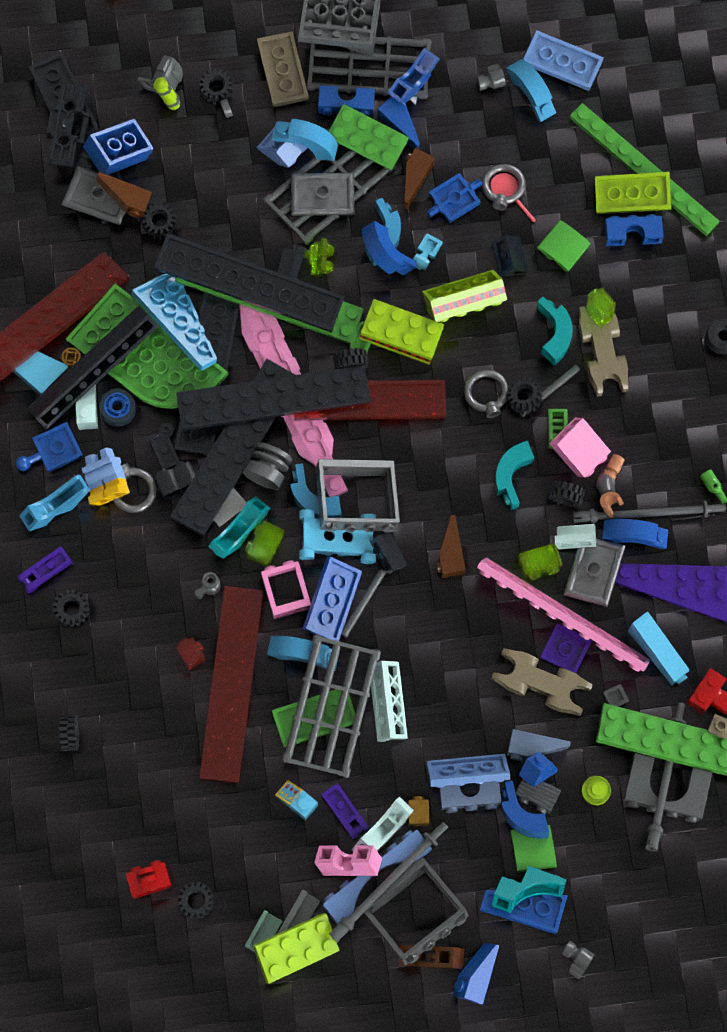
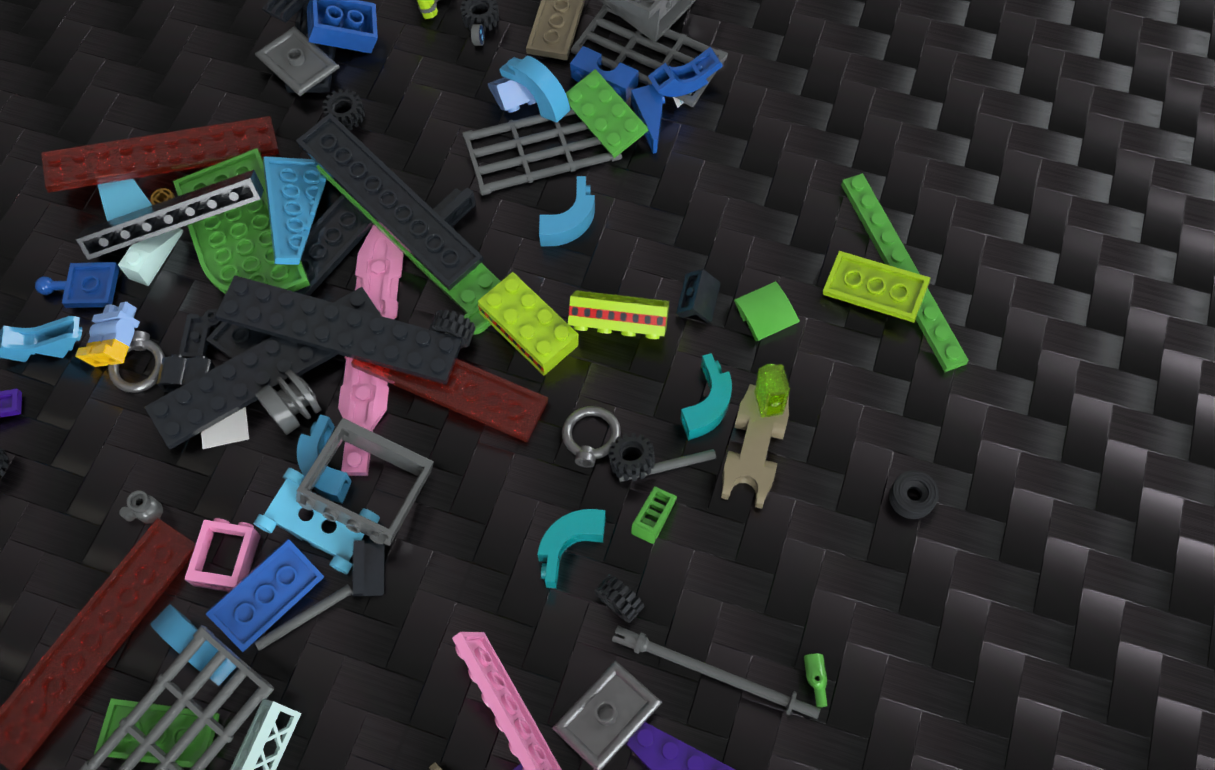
camera: 30 degrees right, 10 degrees down
reddish brown slope [96,172,152,218] -> none
wheel [99,388,136,427] -> none
clear red brick [176,637,206,670] -> none
teal arch [208,497,270,558] -> none
clear neon green brick [245,521,285,567] -> none
flat silver piece [291,173,355,216] -> none
clear neon green hips [304,238,334,276] -> none
blue arch [362,221,416,275] -> none
reddish brown slope [404,148,435,209] -> none
medium azure plate [413,233,443,270] -> none
blue plate [427,173,483,223] -> none
reddish brown slope [436,515,466,578] -> none
dark grey piece [477,64,506,91] -> none
flat silver piece [482,164,526,210] -> none
coral piece [490,173,536,222] -> none
dark azure arch [506,59,556,122] -> none
clear neon green brick [518,543,563,580] -> none
medium blue plate [523,31,604,91] -> none
bright pink brick [549,417,611,478] -> none
light aqua panel [555,524,596,549] -> none
nougat piece [596,454,625,517] -> none
blue arch [602,519,668,549] -> none
blue arch [604,214,664,246] -> none

